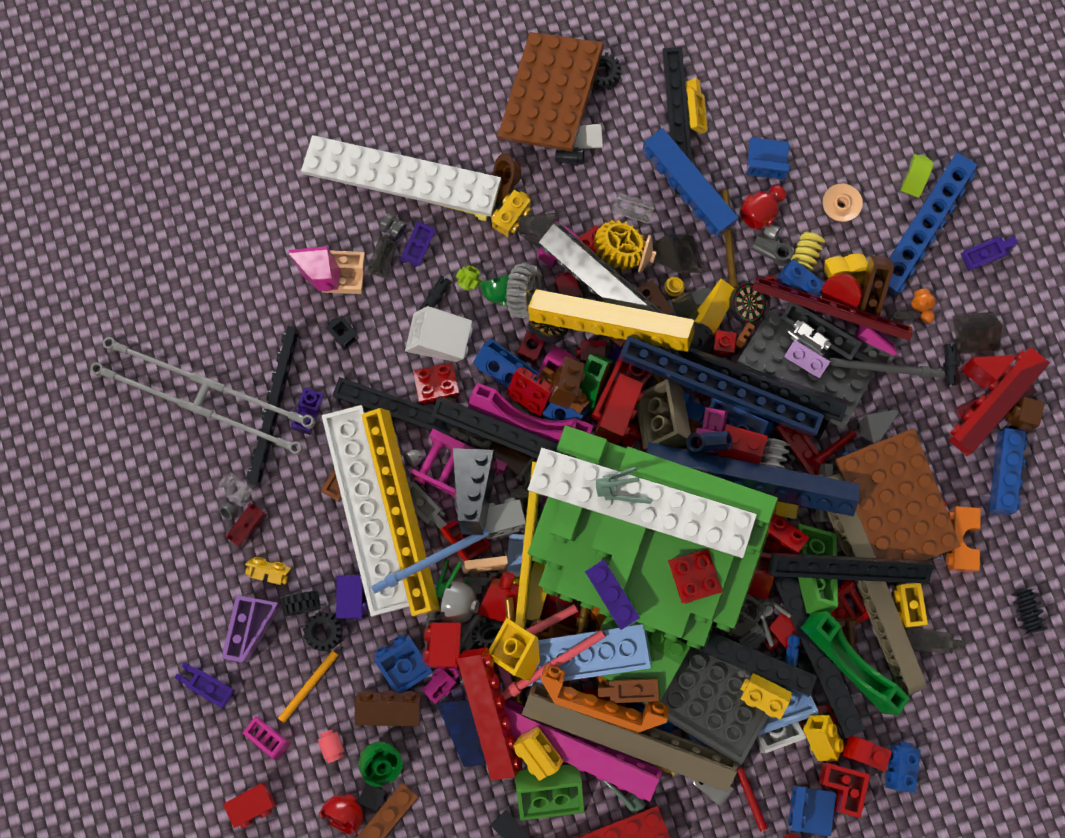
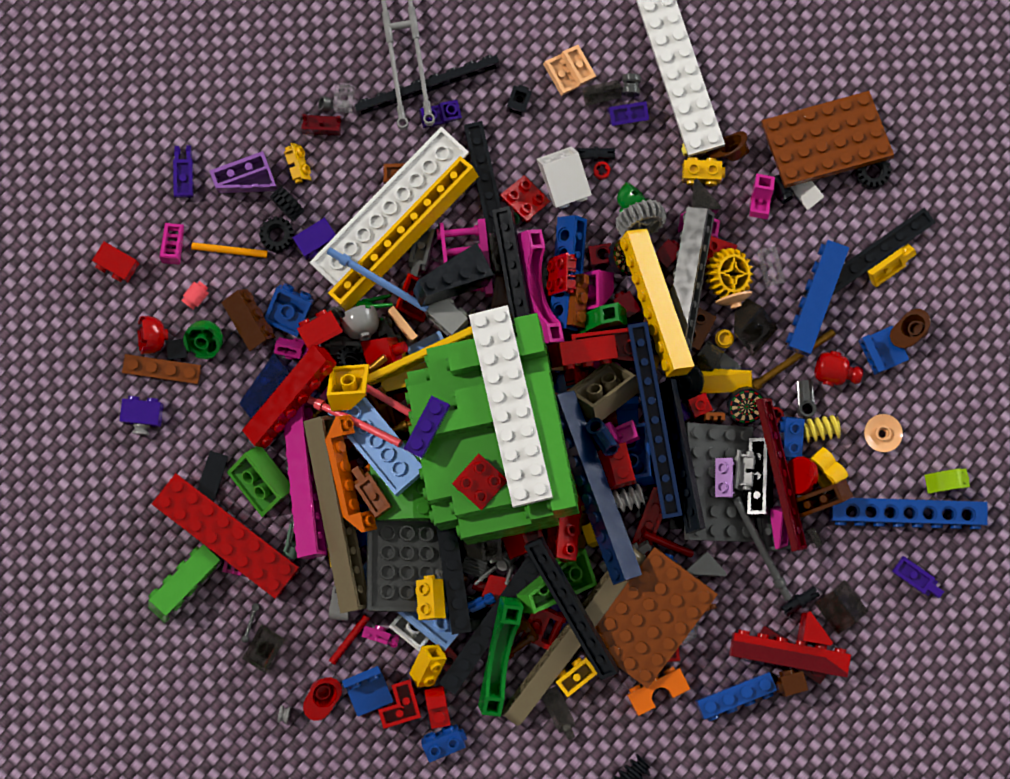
camera: 55 degrees right, 5 degrees up
slope [289,246,341,292] -> none
light grey hinge [405,450,423,468] -> none
lime gear [456,265,482,291] -> none
yellow brick [513,726,563,781] -> none
reddish brown brick [549,356,585,409] -> none
sand green plant [596,467,652,504] -> none
light grey hinge [764,225,780,241] -> none
orange animal [911,289,936,324] -> none
none -> dark pink piece [361,625,400,648]
none -> red bush [593,161,610,180]
none -> dark pink brick [749,173,775,220]
none -> reddish brown piece [890,309,931,348]

